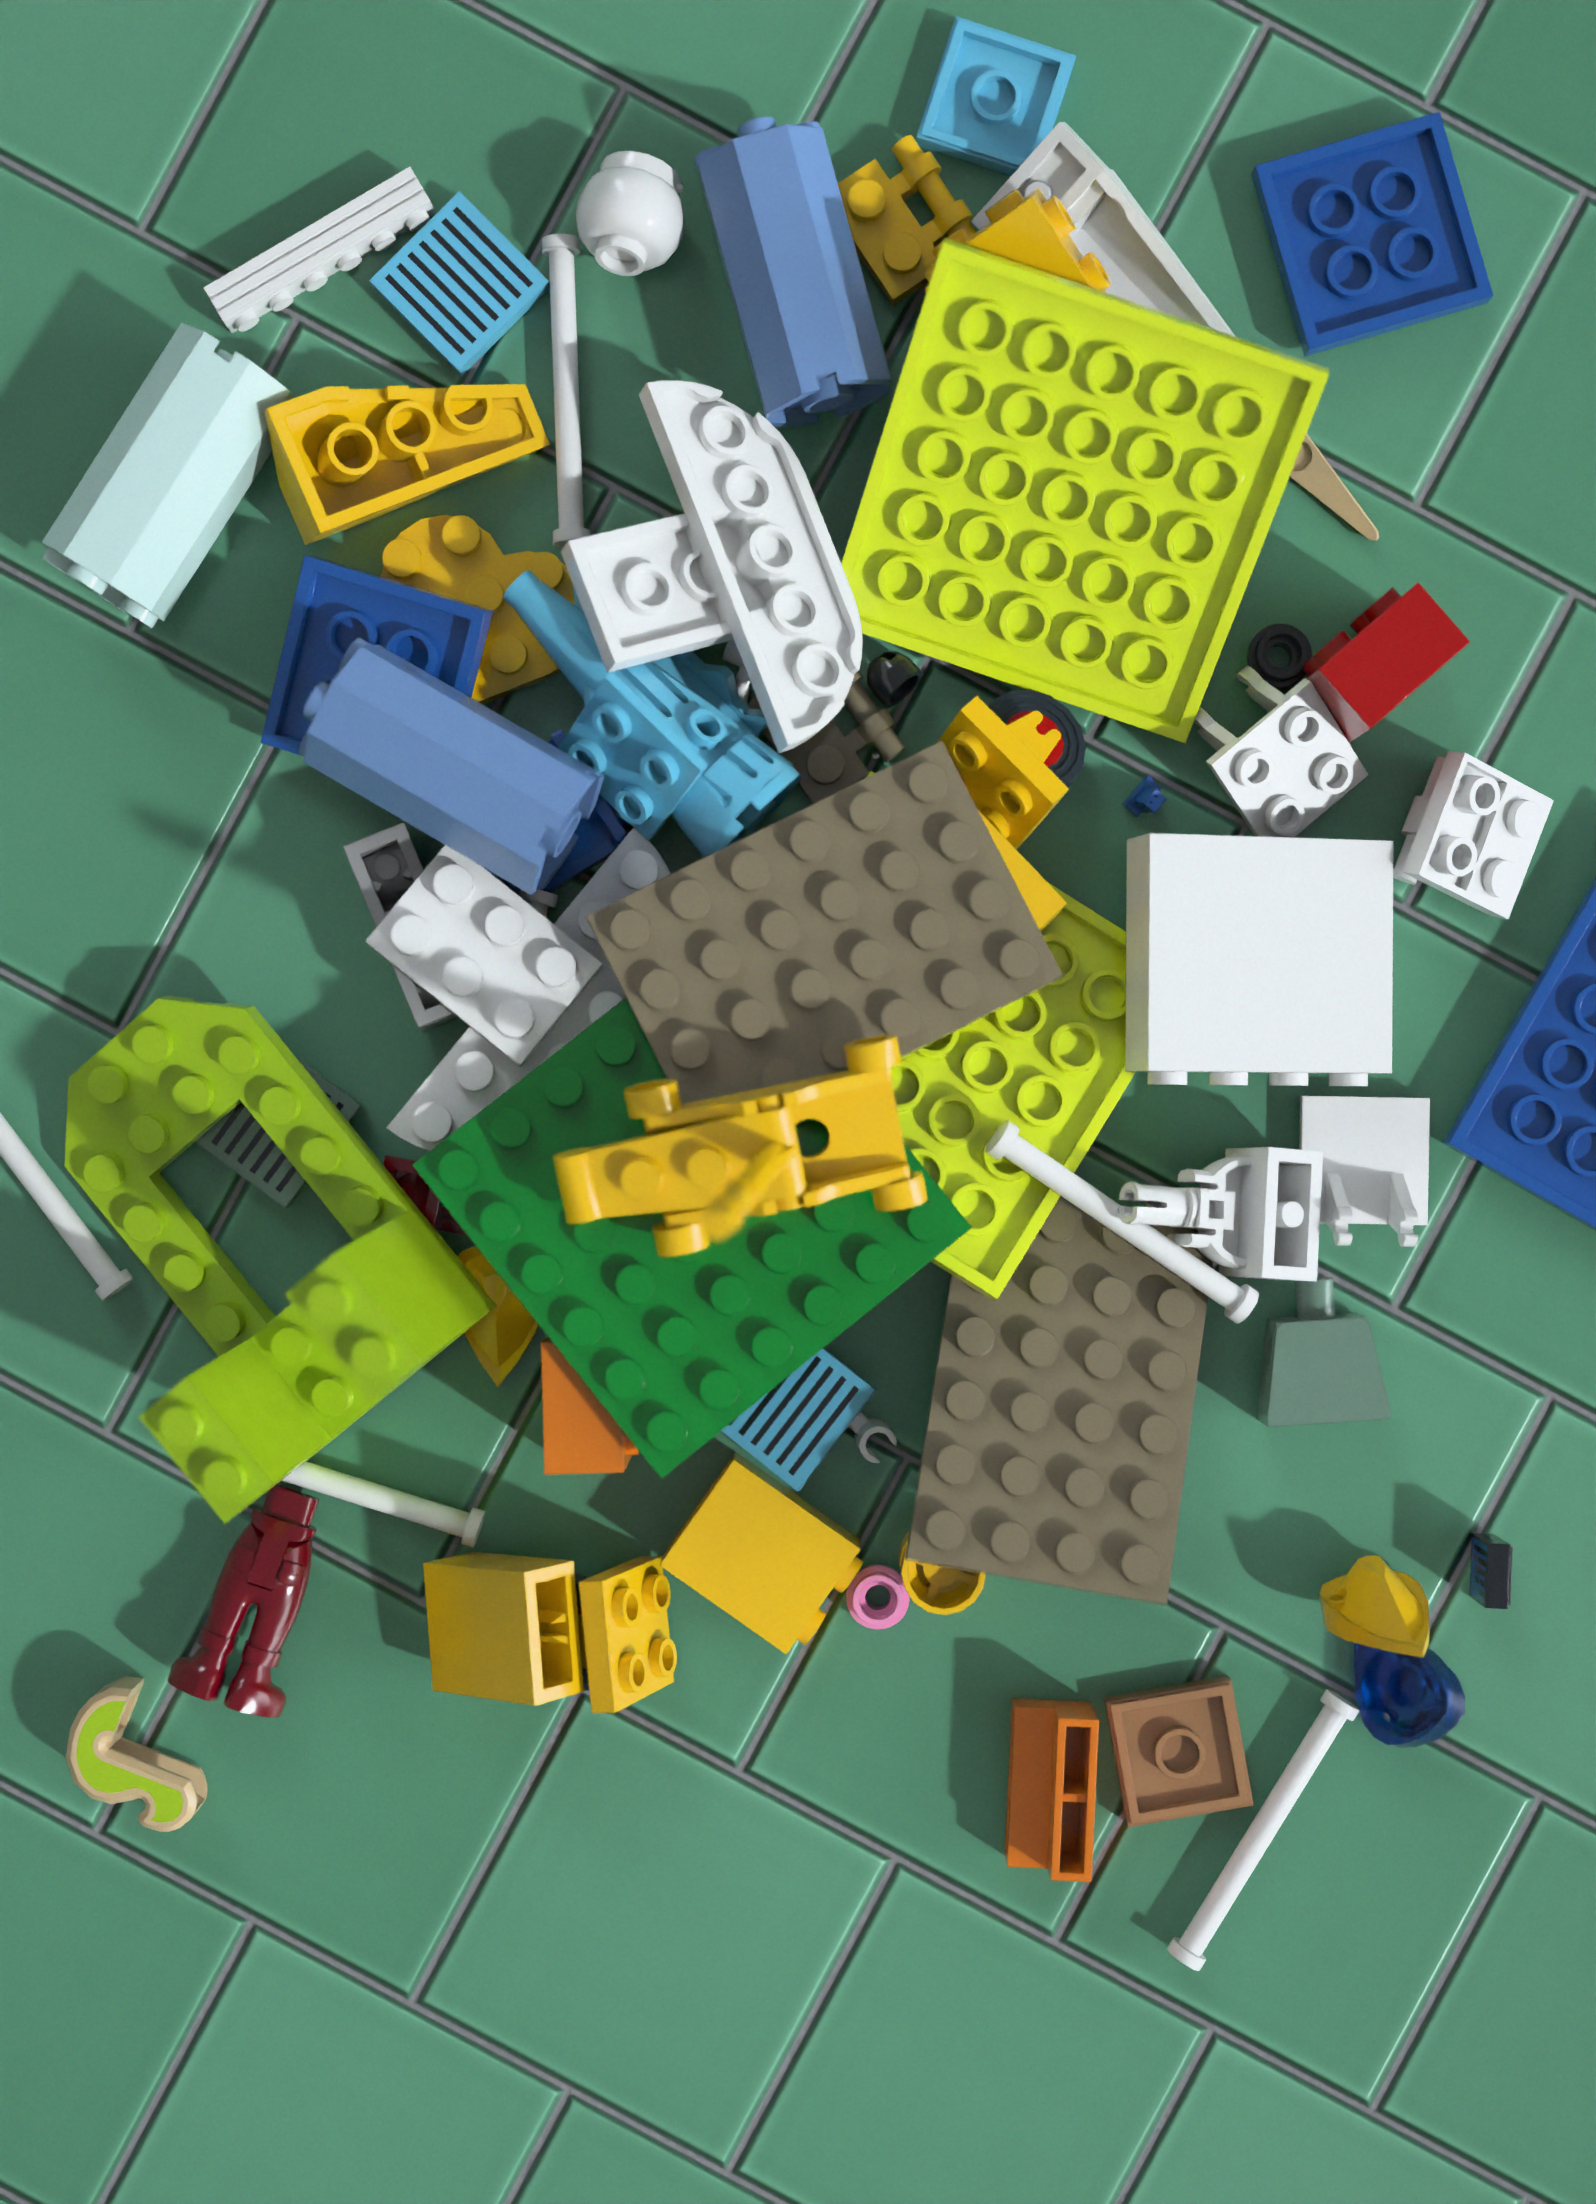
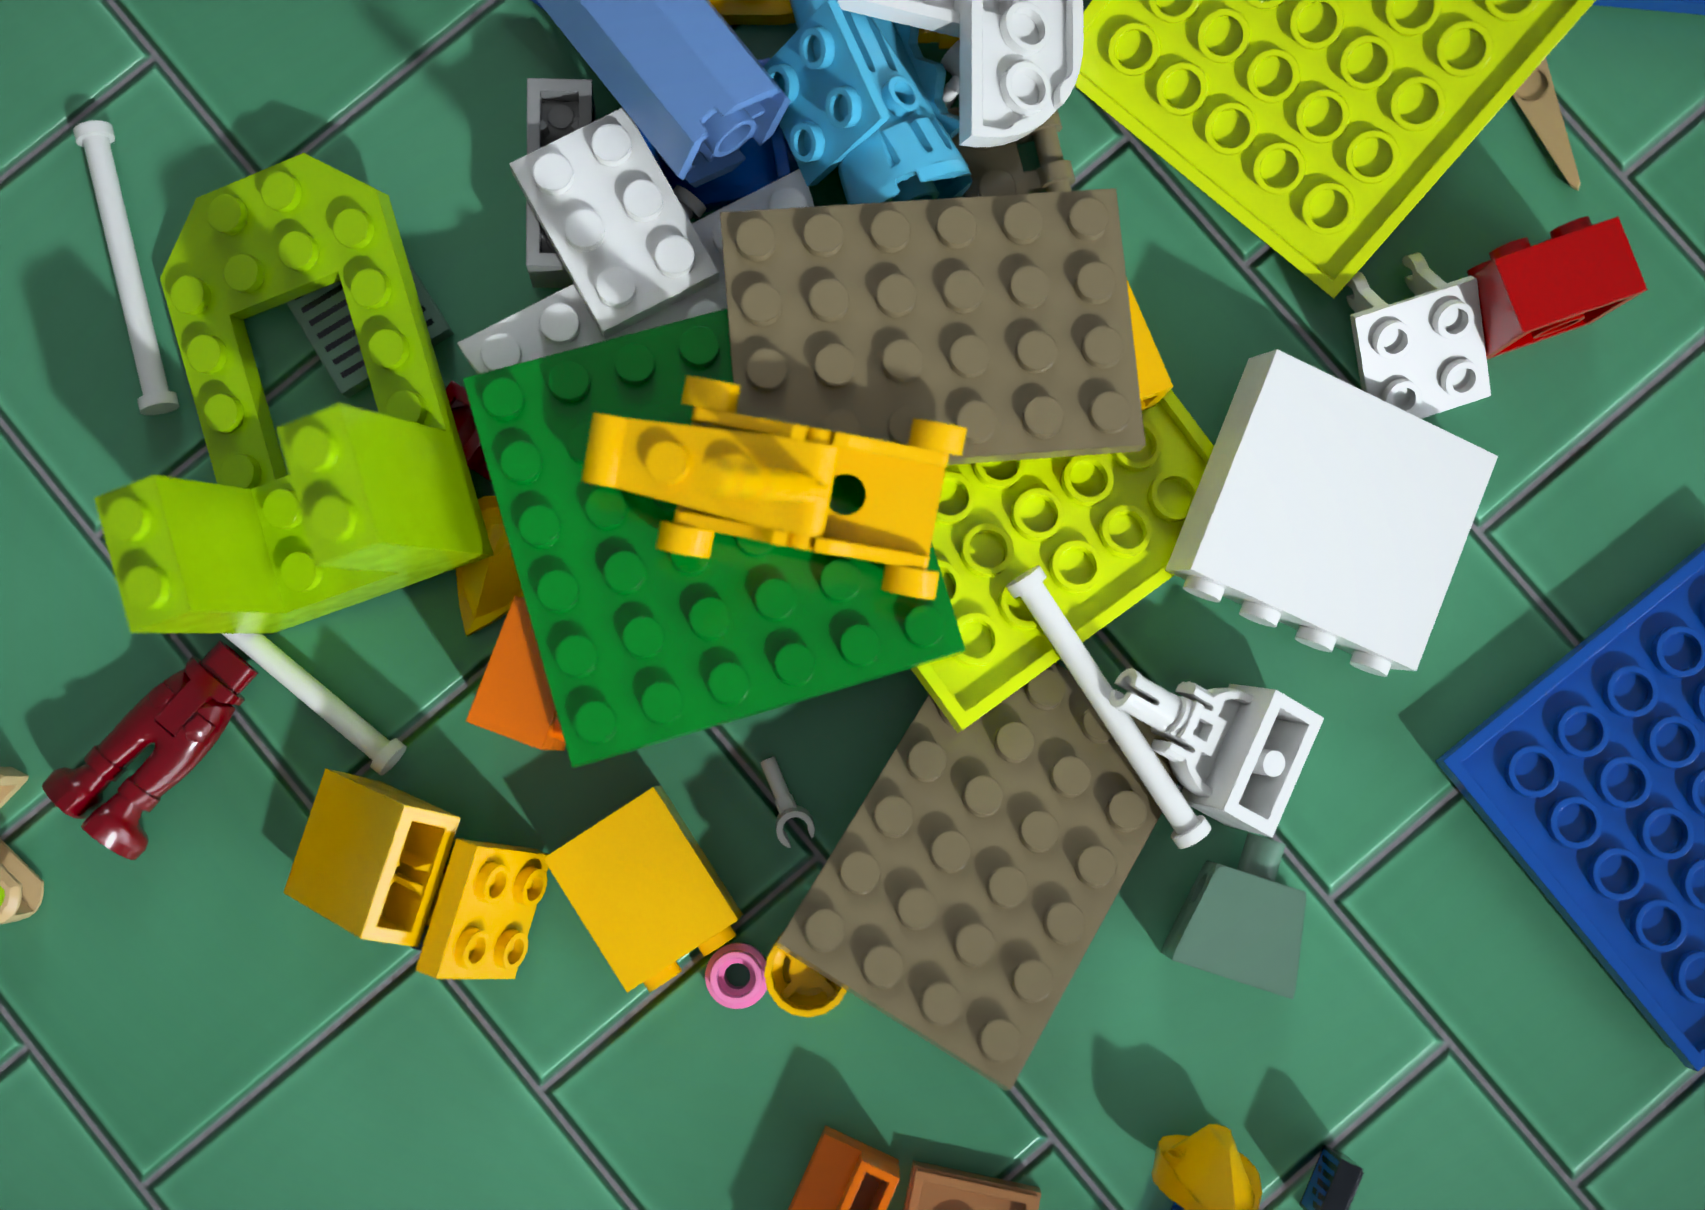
camera: 30 degrees right, 5 degrees down
medium azure tile [721,1348,877,1491] -> none
black hinge [867,651,923,708] -> none
yellow plate [937,690,1086,850] -> none
blue piece [1122,776,1167,817] -> none
black plate [1247,624,1312,689] -> none
white plate [1299,1096,1430,1247] -> none
white plate [1393,751,1554,919] -> none

